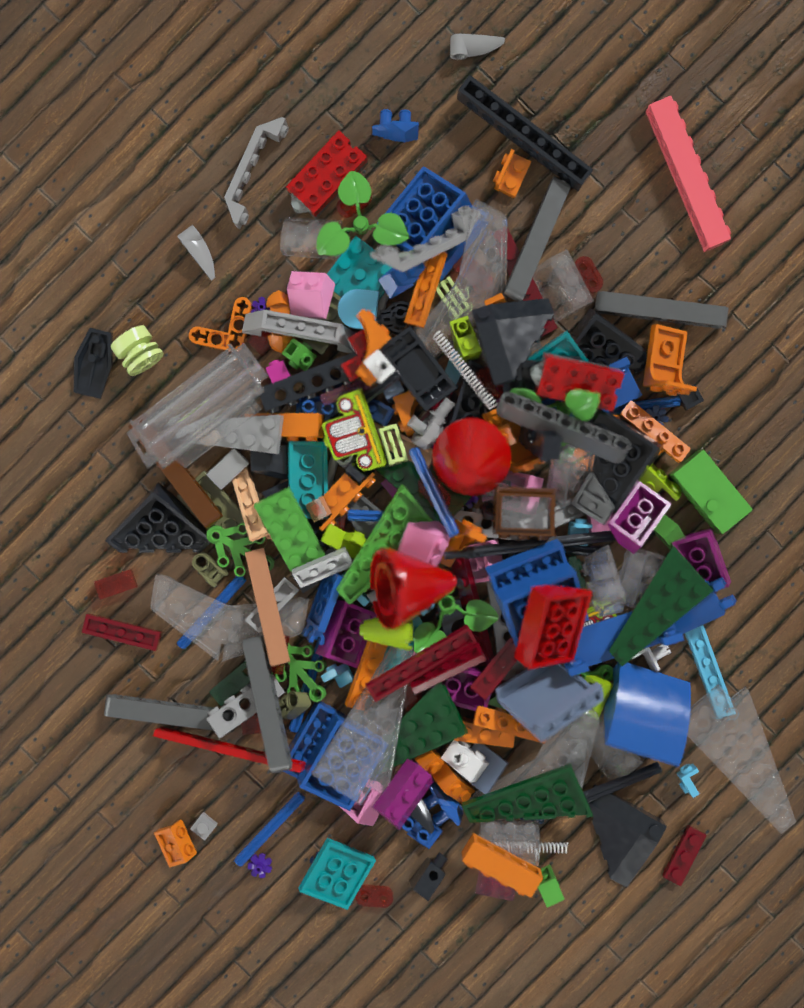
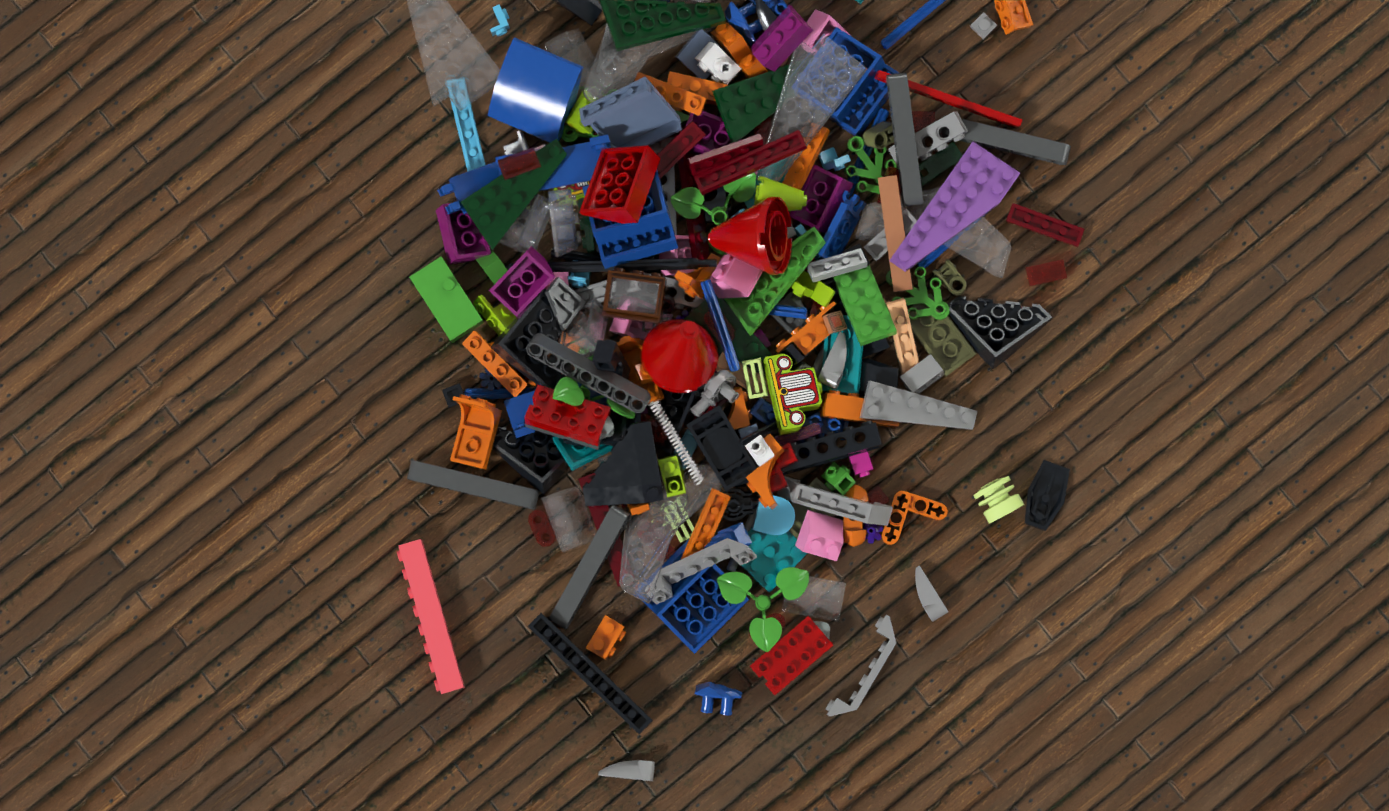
camera: 170 degrees left, 5 degrees down
clear piece [127,343,268,469] -> none
reddish brown beam [128,414,223,529] -> none
black axle [584,762,662,803] -> none
none -> clear red plate [498,147,541,180]
none -> light grey piece [818,332,847,389]
none -> medium lavender wing [890,142,1020,272]

